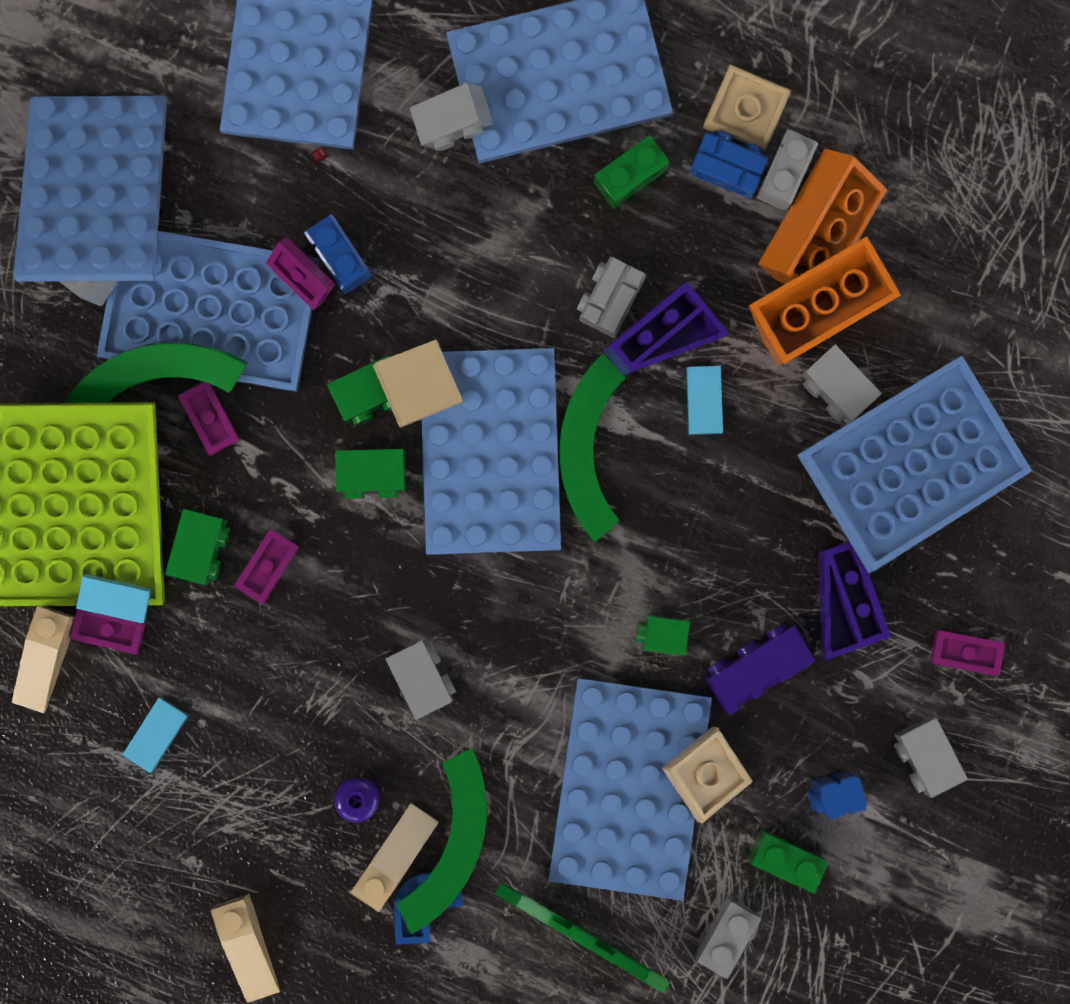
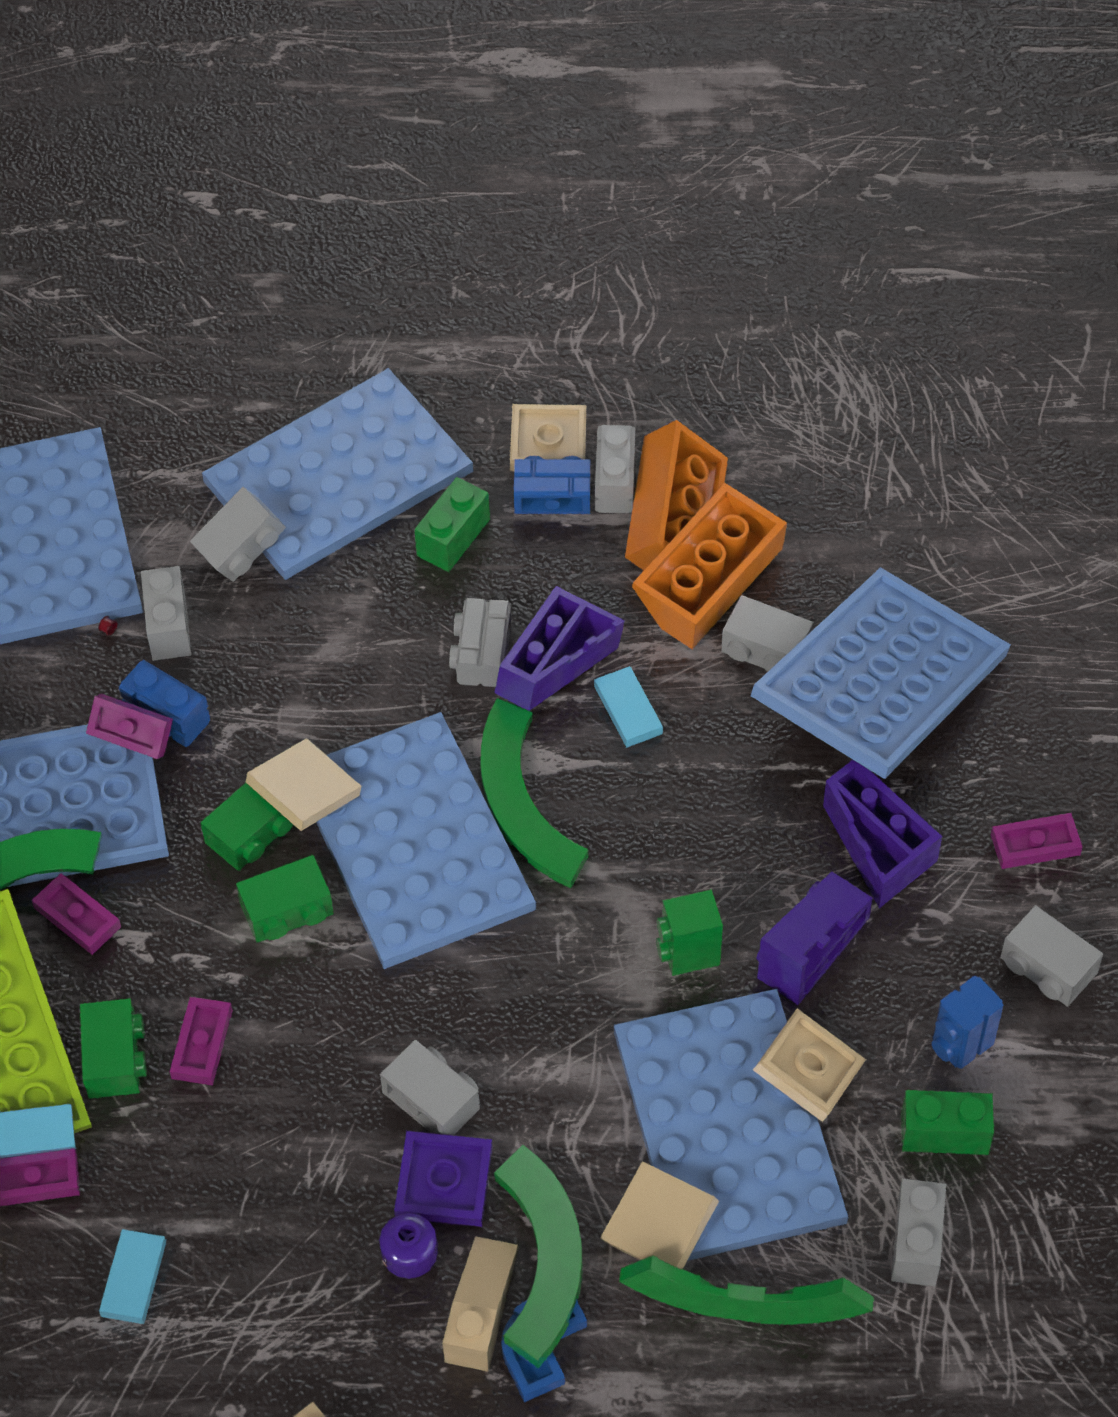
camera: 20 degrees left, 30 degrees down
none -> light grey brick [141,566,191,661]
none -> dark purple plate [394,1131,493,1227]
none -> tan tile [600,1161,719,1269]

